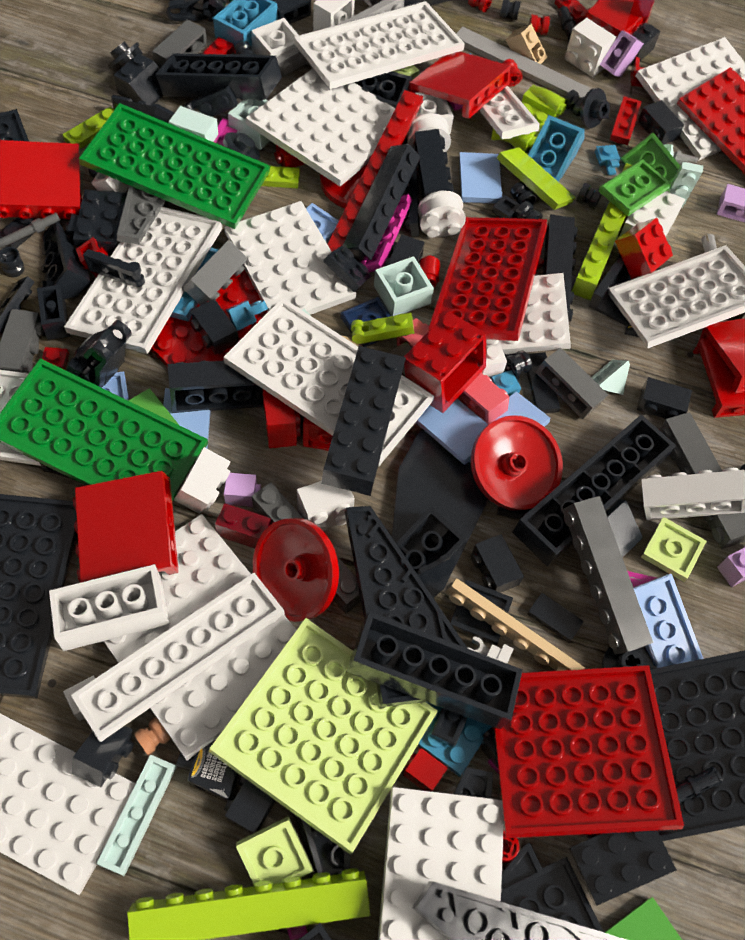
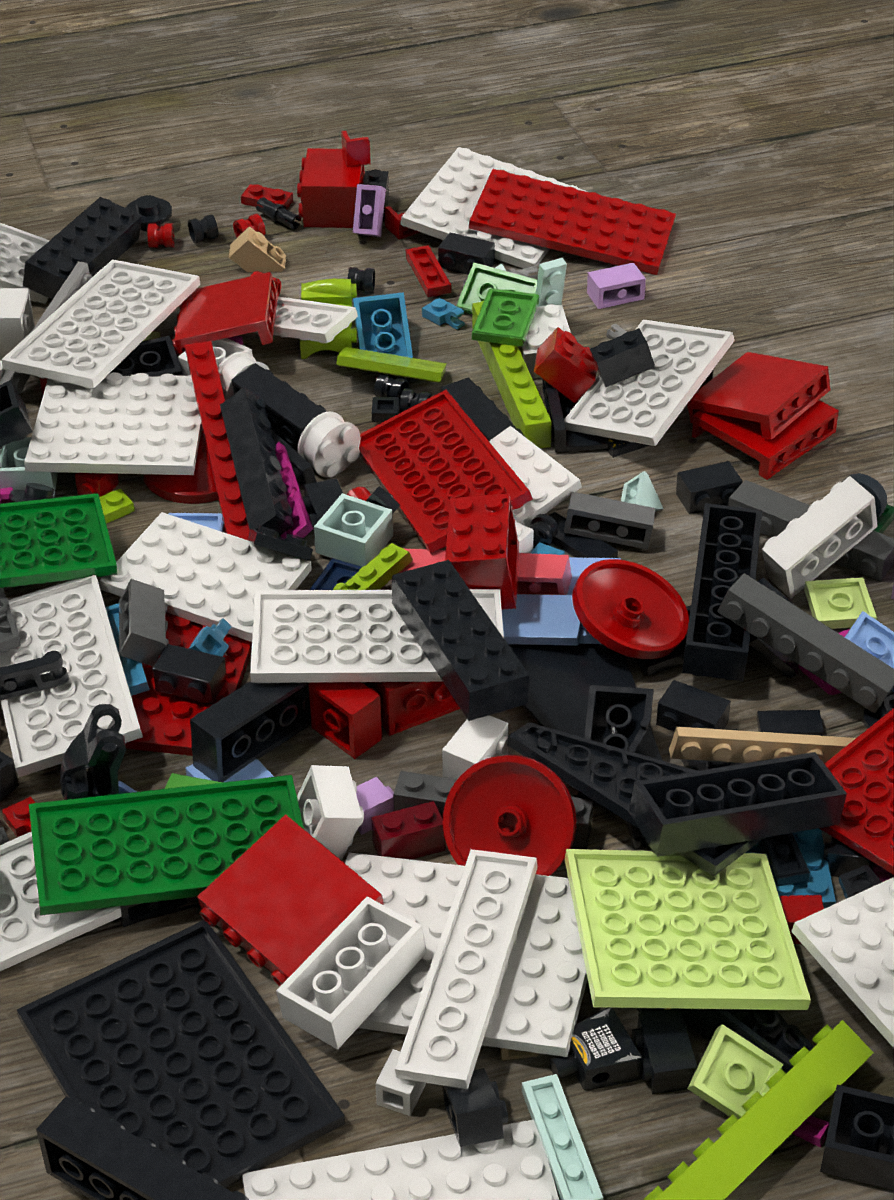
camera: 30 degrees left, 20 degrees down
nougat wheel [133,717,171,756] -> none
light grey tile [456,27,590,97] -> none
light blue tile [459,152,502,203] -> none
white brick [565,18,616,78] -> none
black wheel [576,182,602,209] -> none
black piece [580,88,610,128] -> none
none -> black plate [366,486,400,514]
none -> black brick [590,328,655,387]

